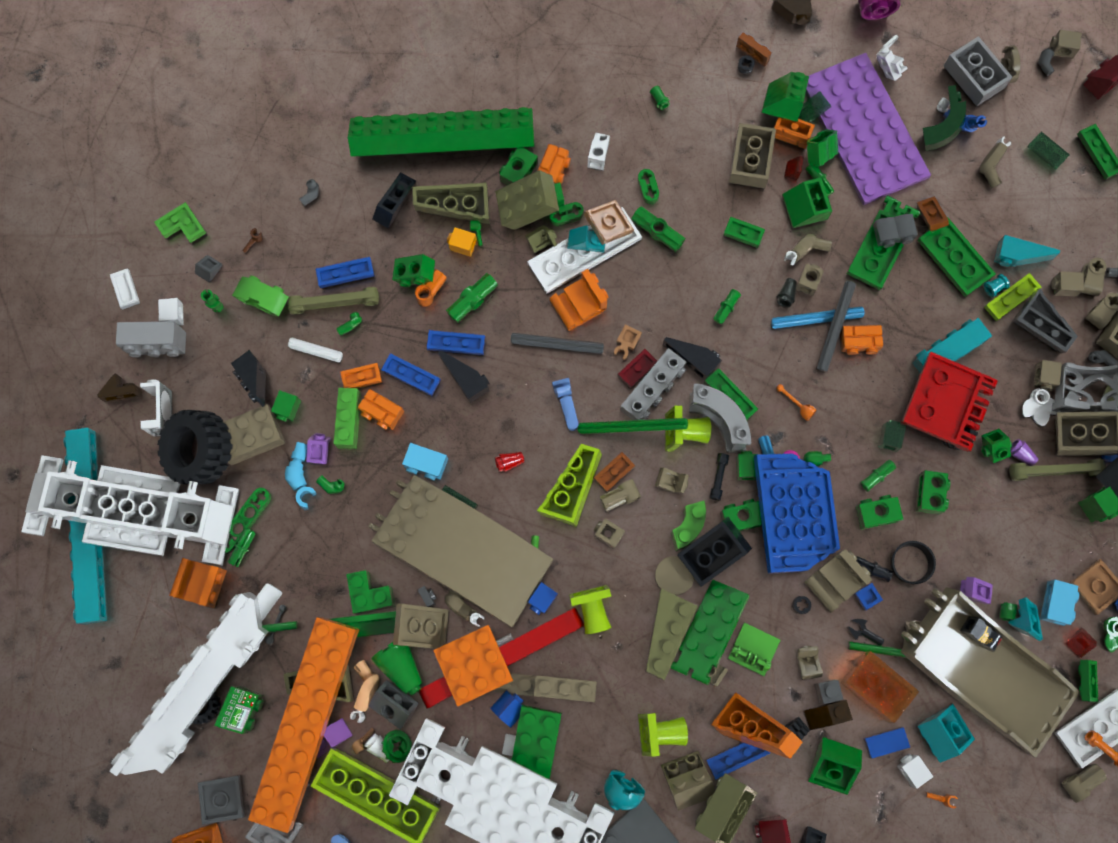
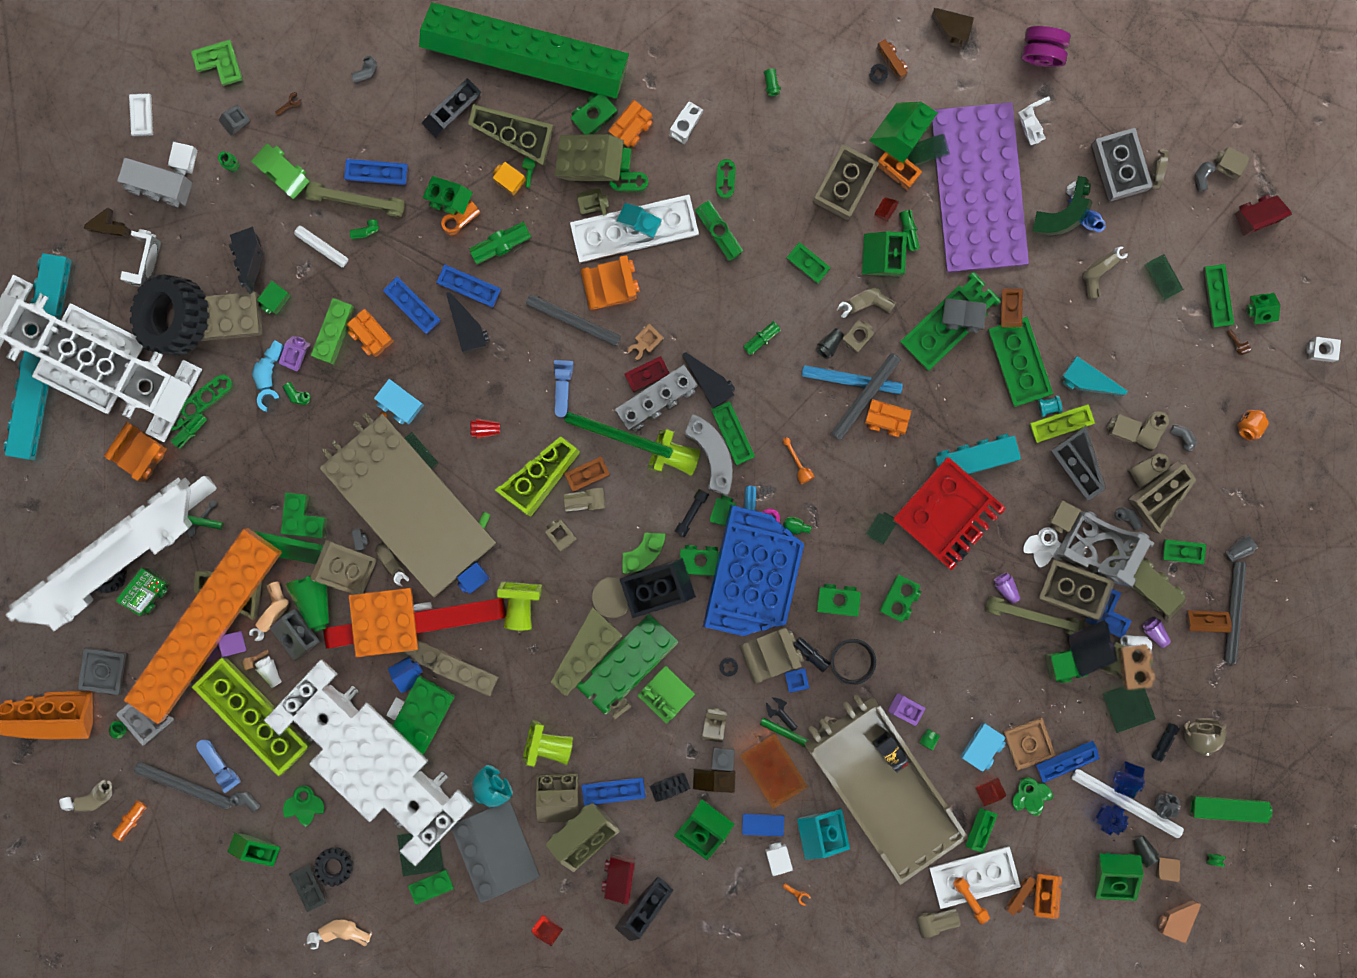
camera: 15 degrees right, 10 degrees up
orange plate [340,363,382,388] -> none
green gear [381,730,412,763] -> none
medium nougat tile [584,200,634,245] -> none
dark tan bracket [655,467,689,494] -> none
orange wedge [711,693,803,759] -> none
green brick [807,129,839,166] -> none
green axle [860,460,896,492] -> none
green brick [981,428,1012,463] -> none
teal slope [1008,597,1043,641] -> none

